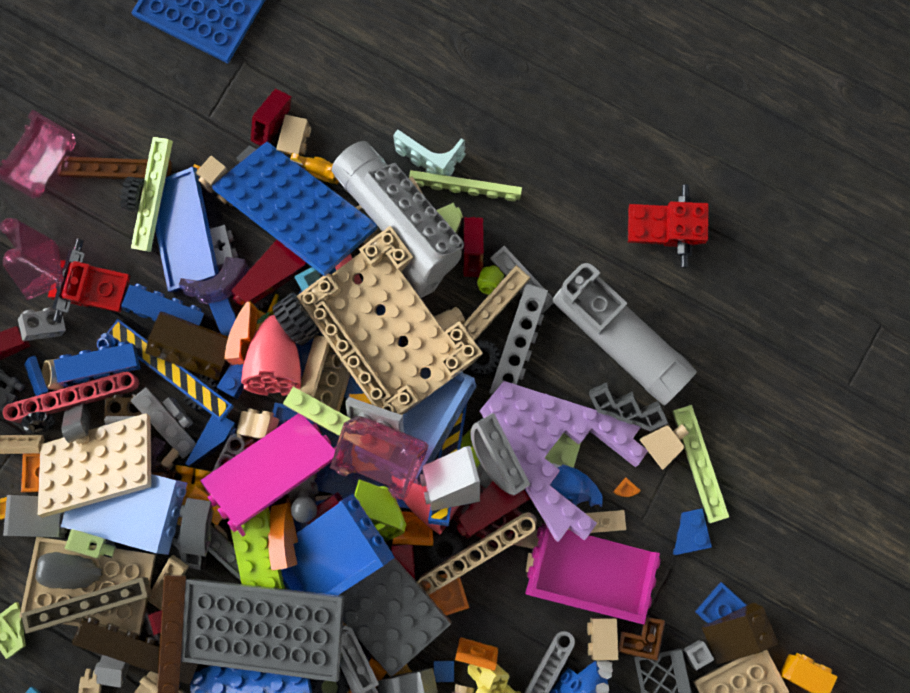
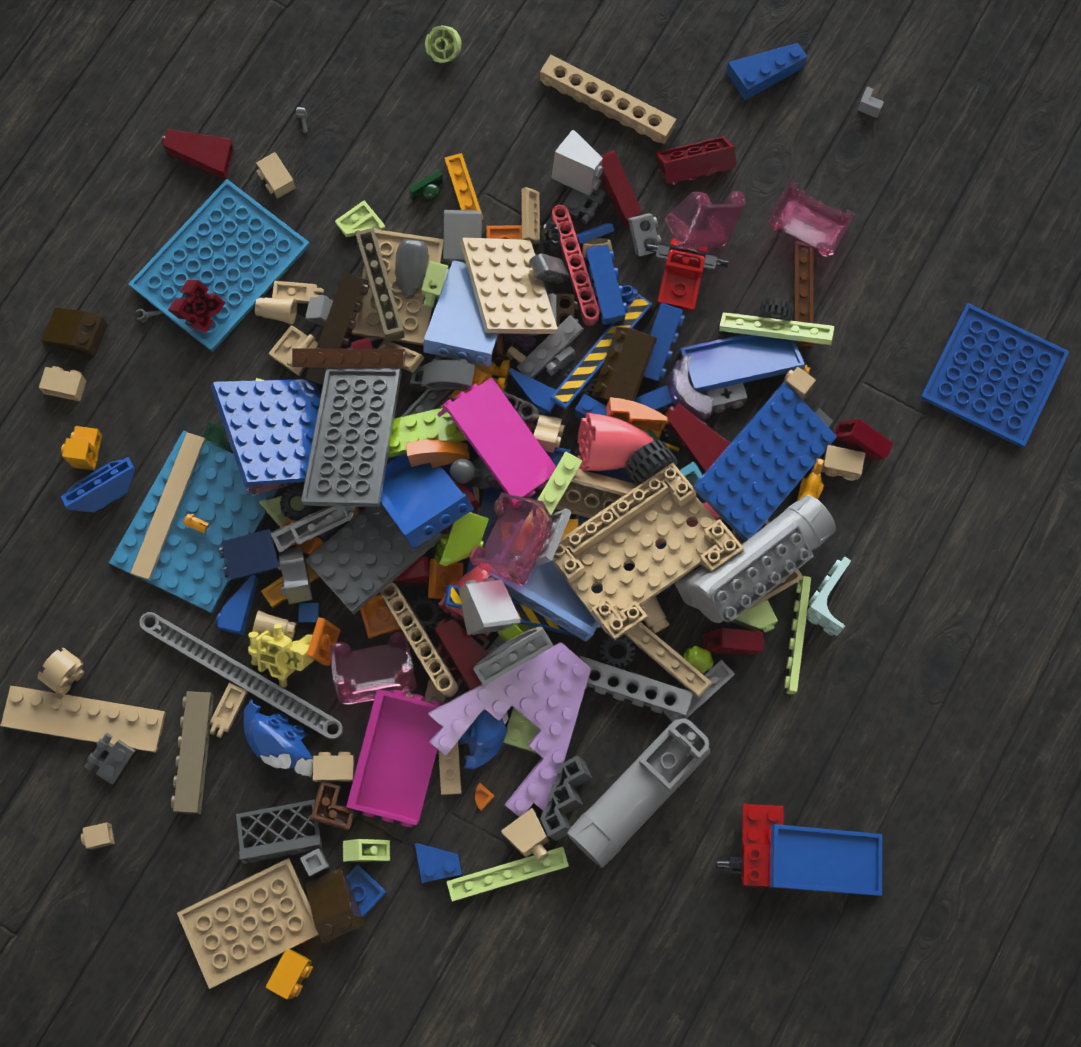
camera: 90 degrees right, 5 degrees down
none -> clear pink windscreen [330,632,417,704]
none -> yellowish green slope [343,839,390,862]
none -> blue tile [769,824,882,896]

